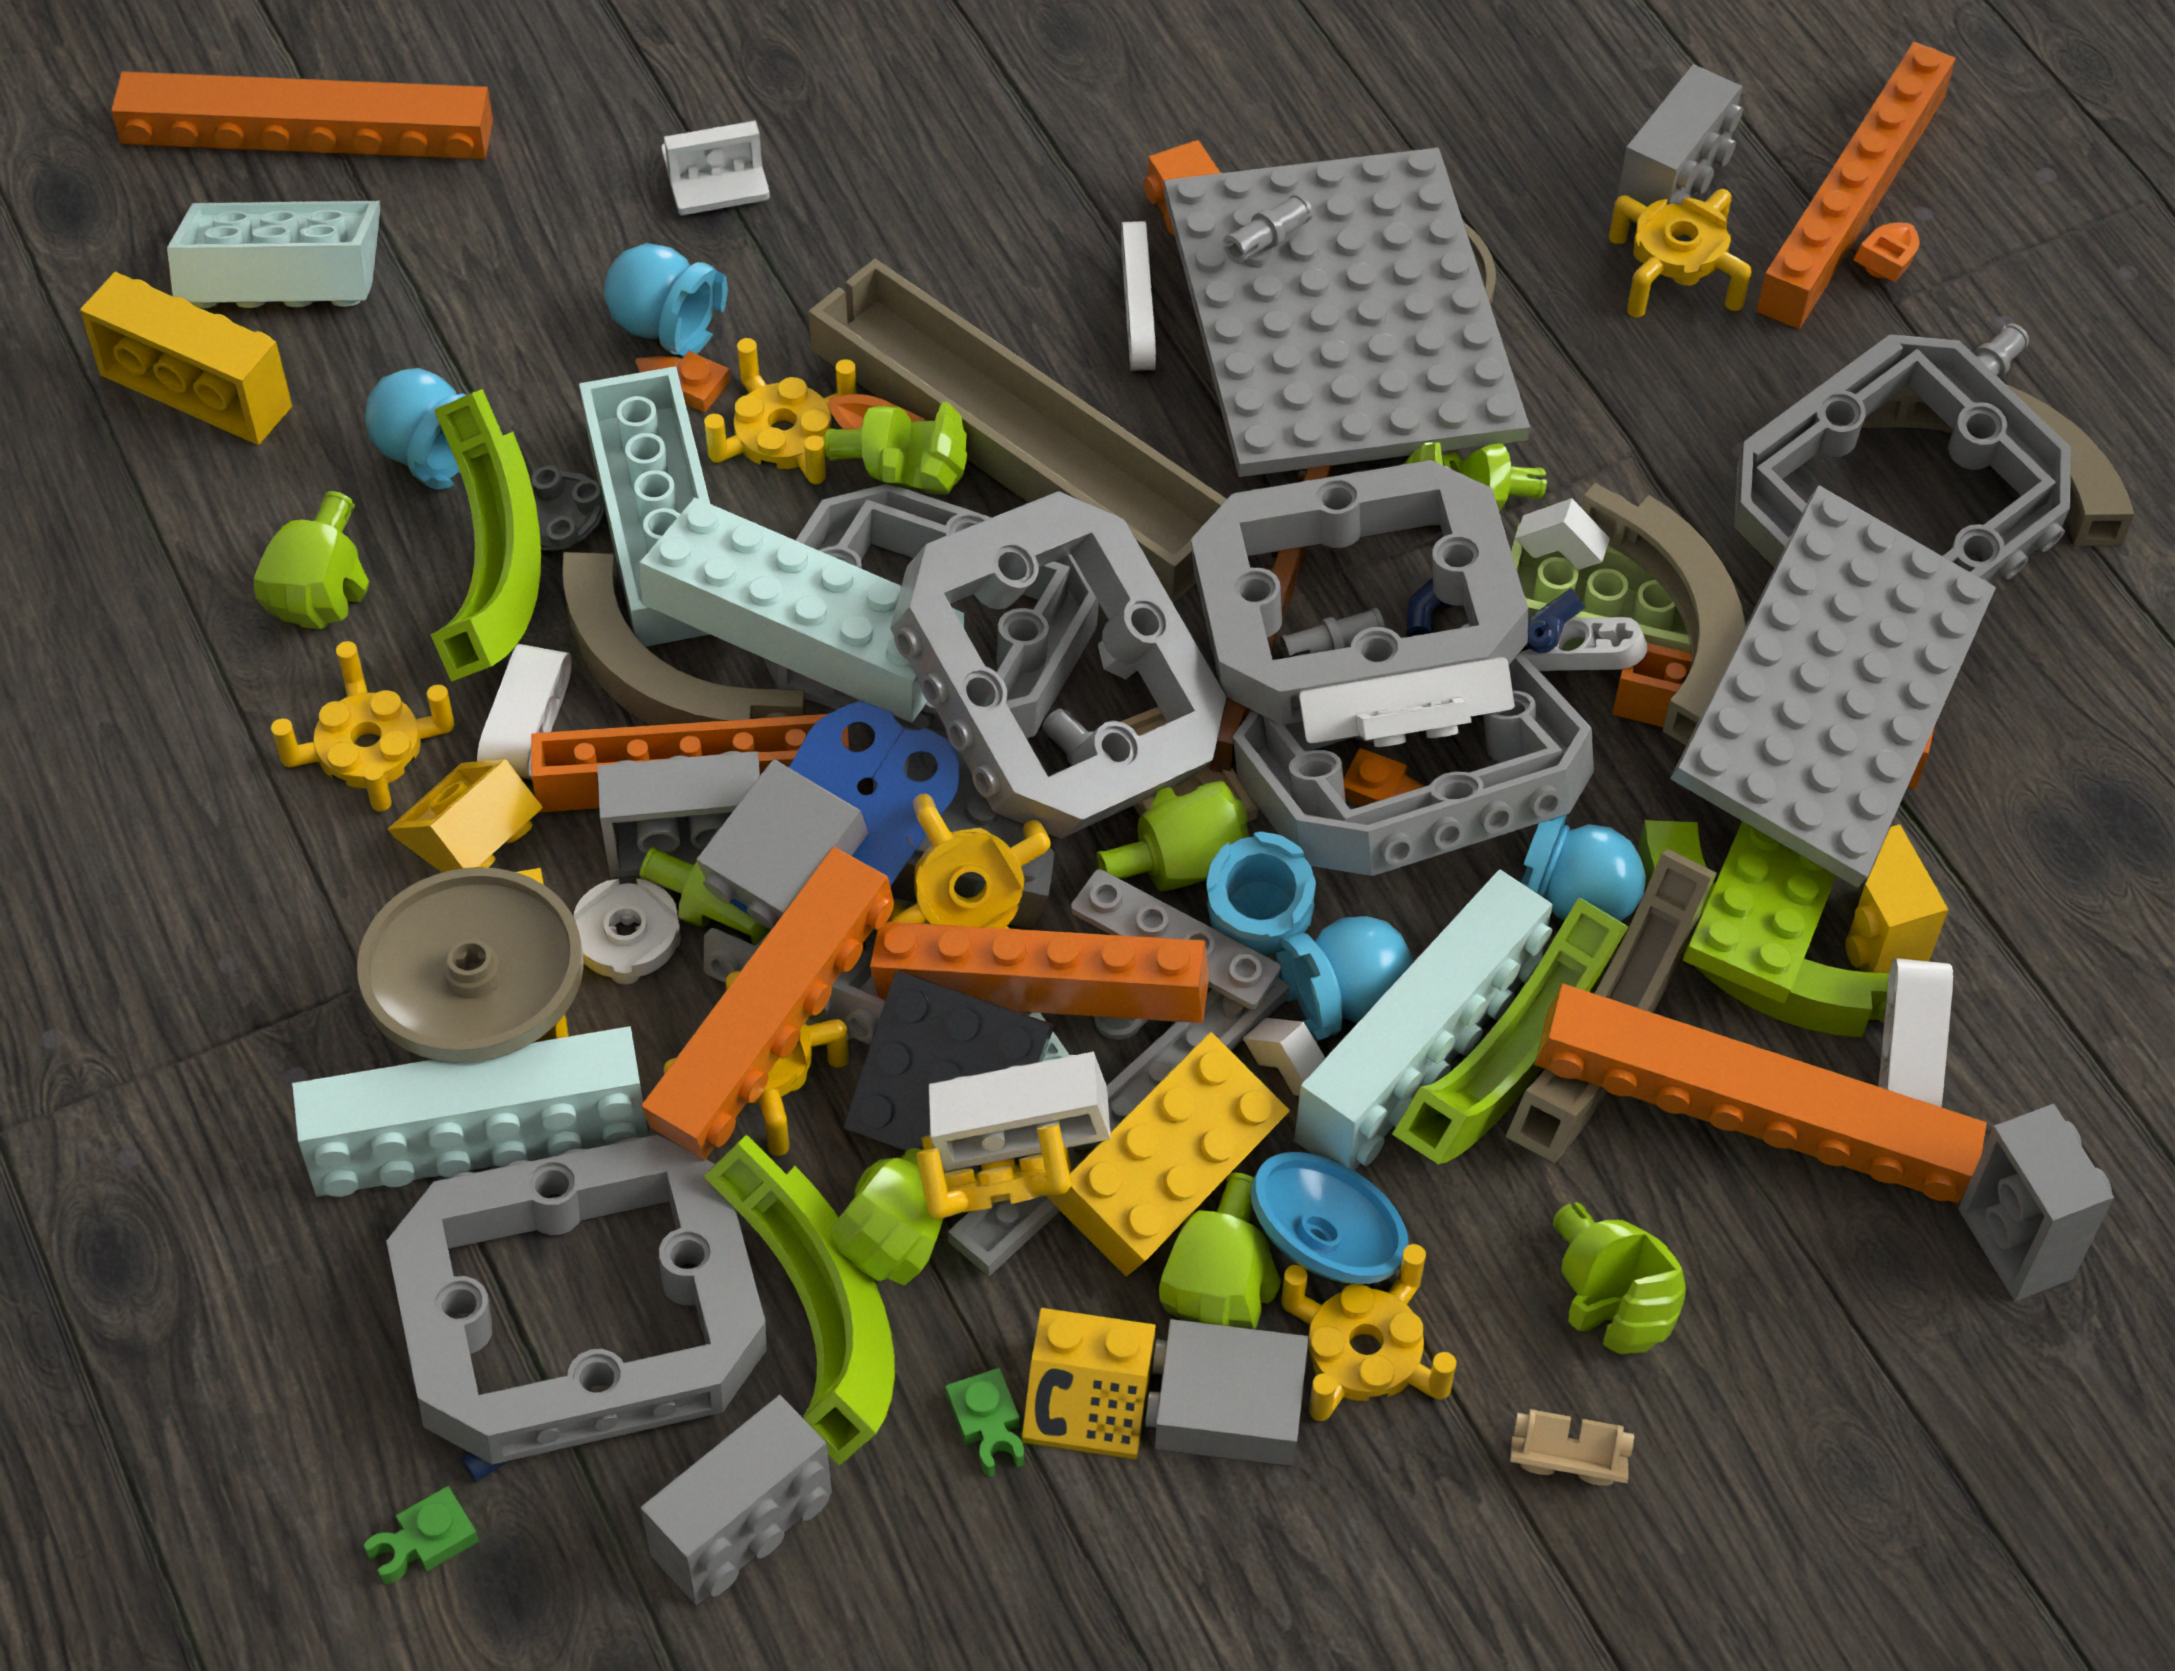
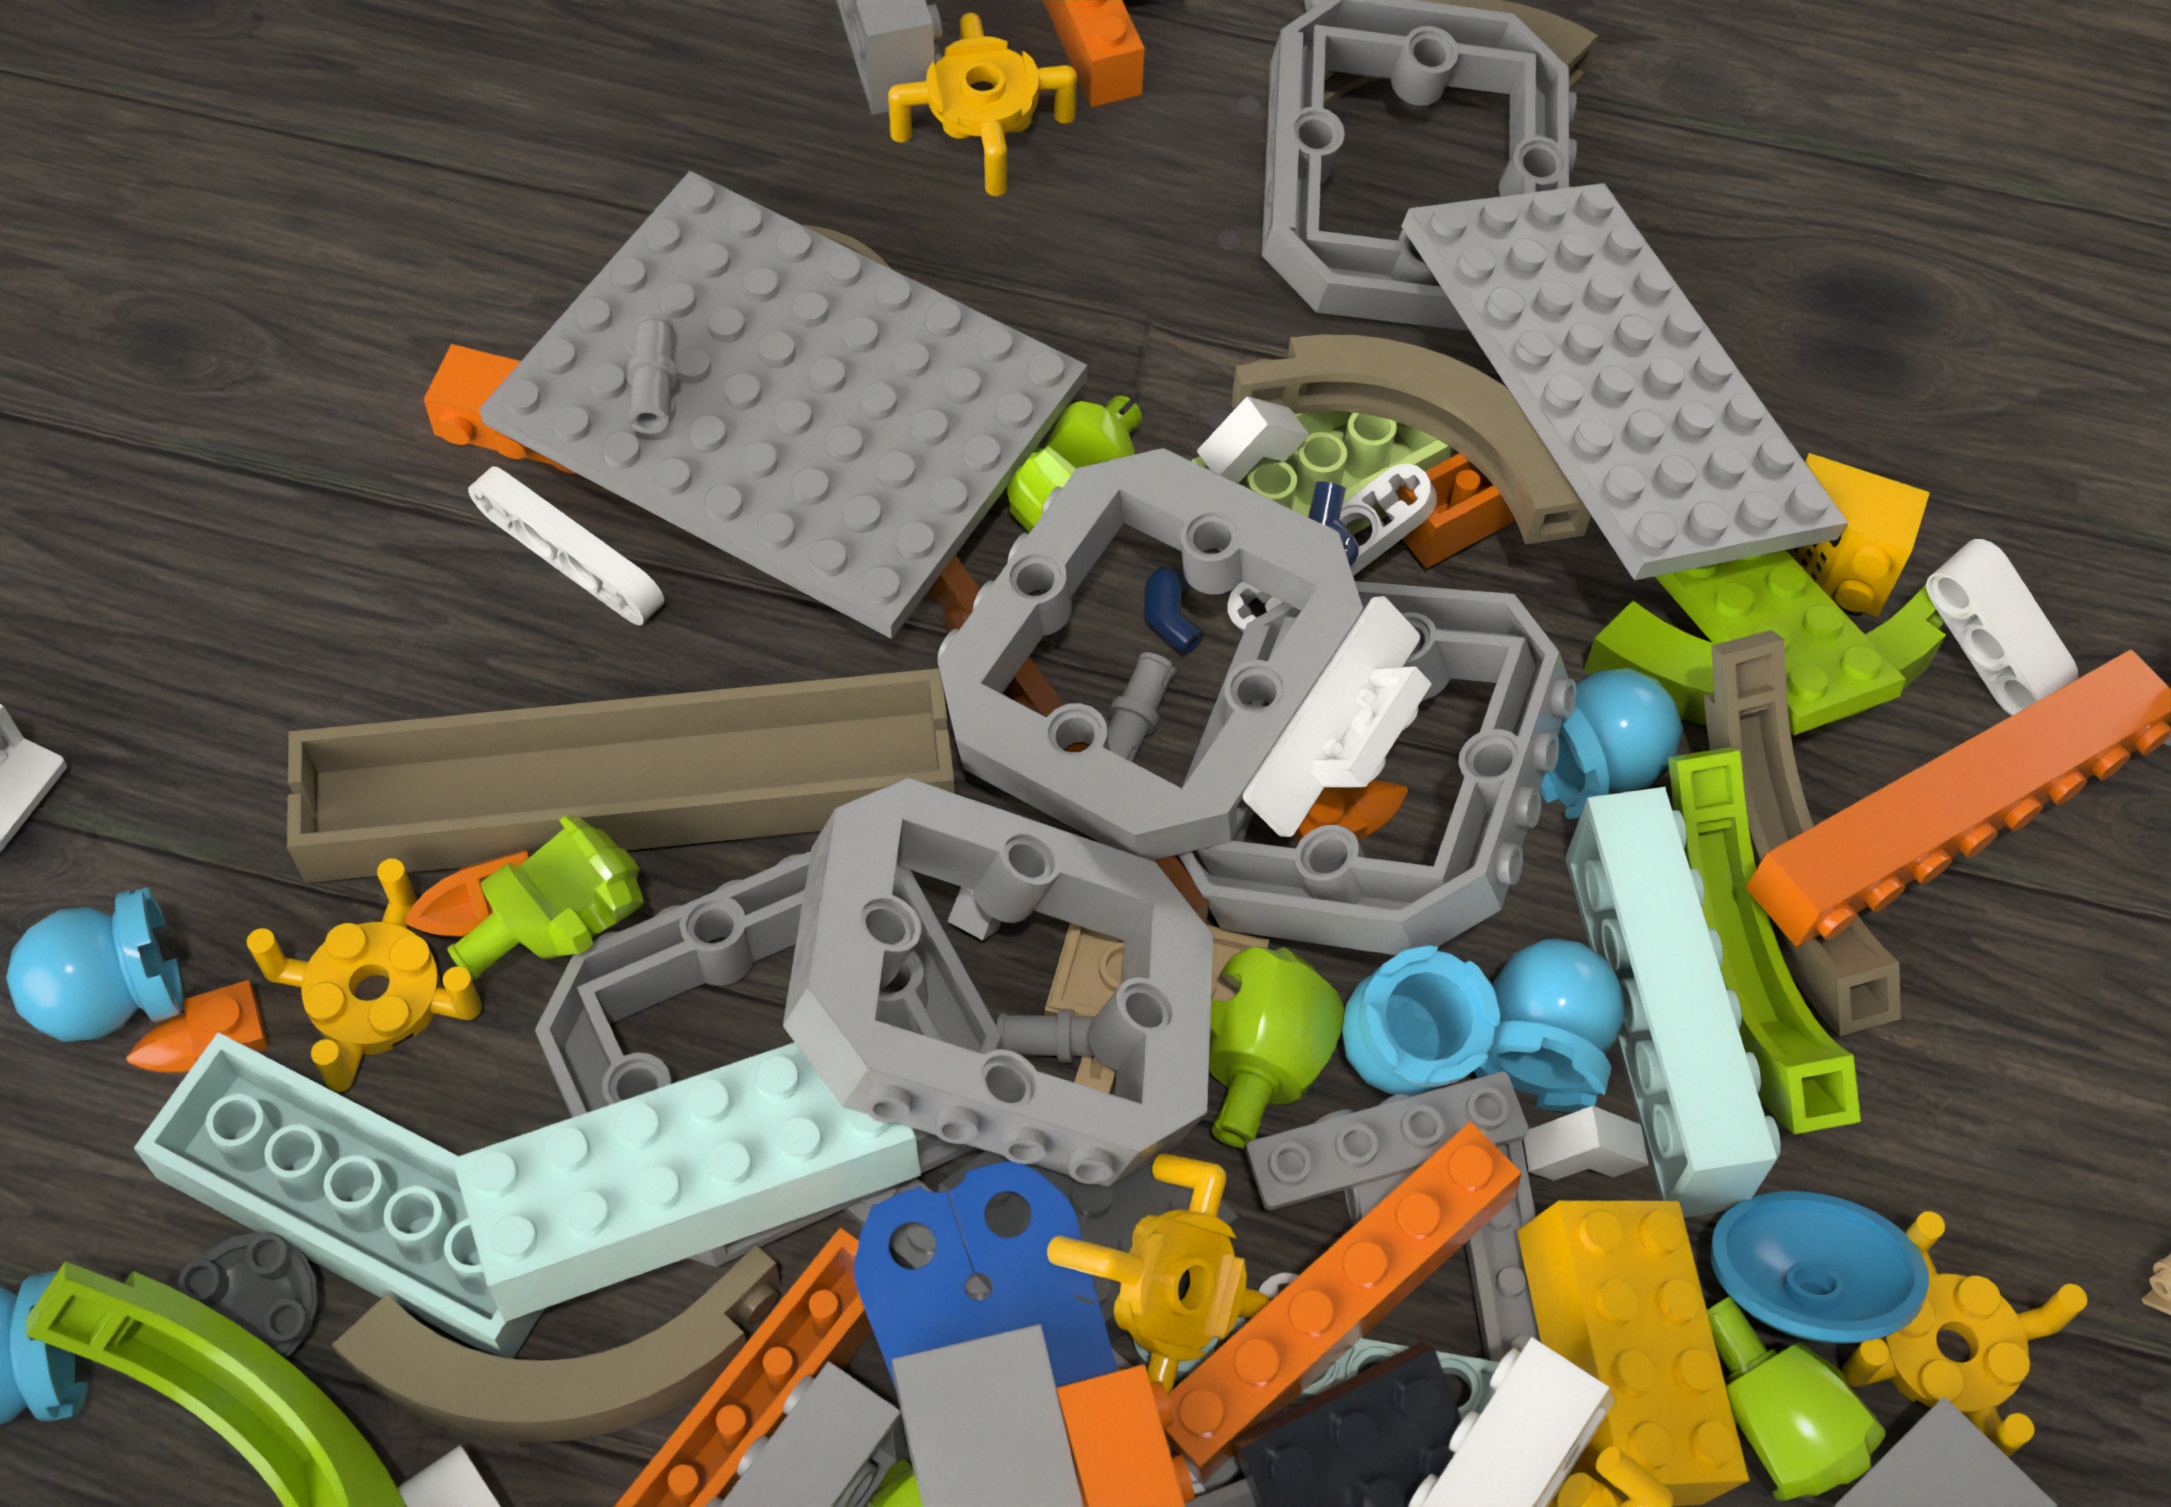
camera: 50 degrees left, 5 degrees up
lime piece [1553,1202,1686,1354] -> none

